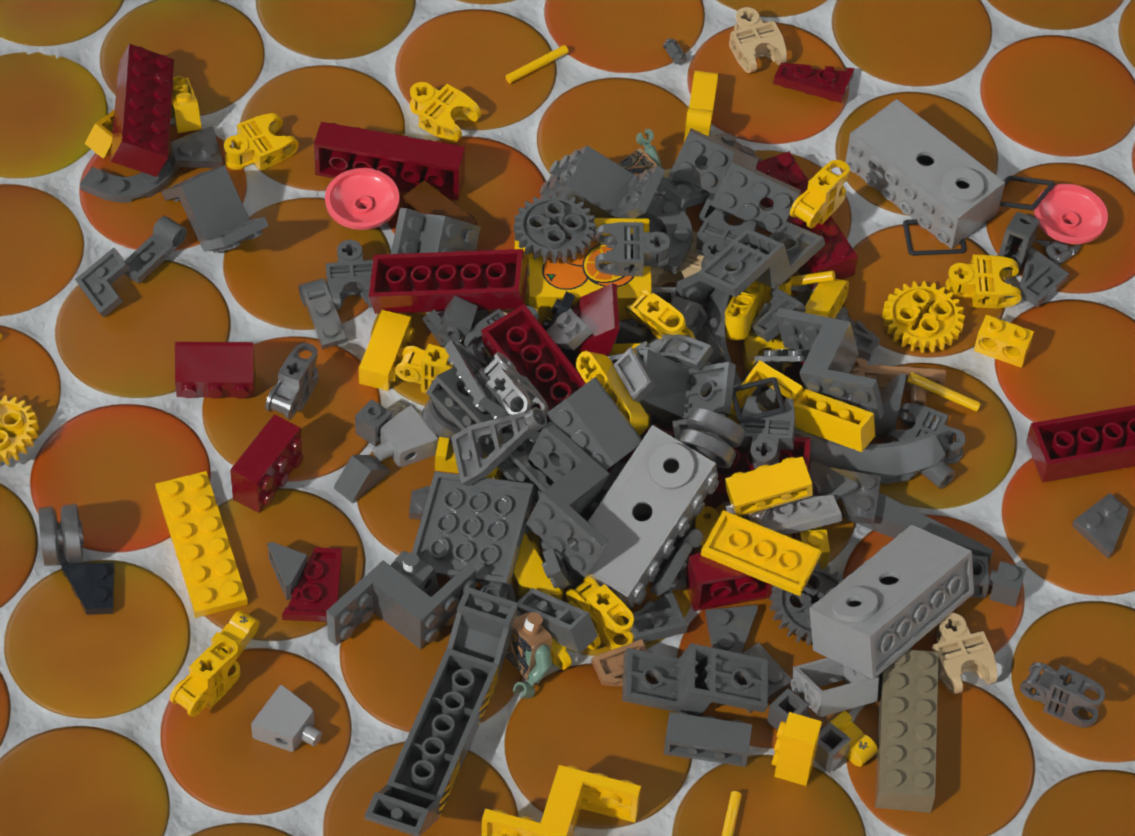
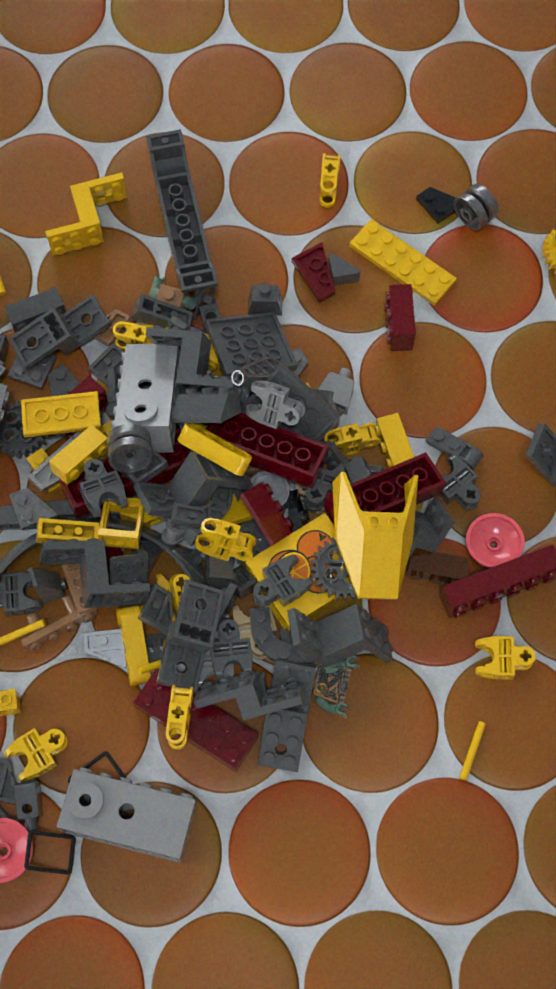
camera: 150 degrees right, 15 degrees up
dark red slope [175,342,256,399] -> none
yellow leg [211,610,259,660] -> none
light grey torso [251,685,322,752] -> none
flat silver piece [265,343,319,420] -> none
dark grey bracket [326,560,476,650] -> none
dark grey slope [334,455,390,504] -> none
dark grey brick [355,399,392,447] -> none
flat silver wing [546,309,593,350] -> none
flat silver tile [613,347,657,403] -> none
dark grey piece [663,38,687,65] -> none
yellow beam [684,70,718,142] -> none
tan piece [729,7,787,73] -> none
black piece [732,377,786,423] -> none
dark red wing [773,63,855,103] -> none
dark grey piece [809,460,858,500] -> none
yellow gear [882,281,965,353] -> none
none -> yellow windscreen [332,472,418,600]

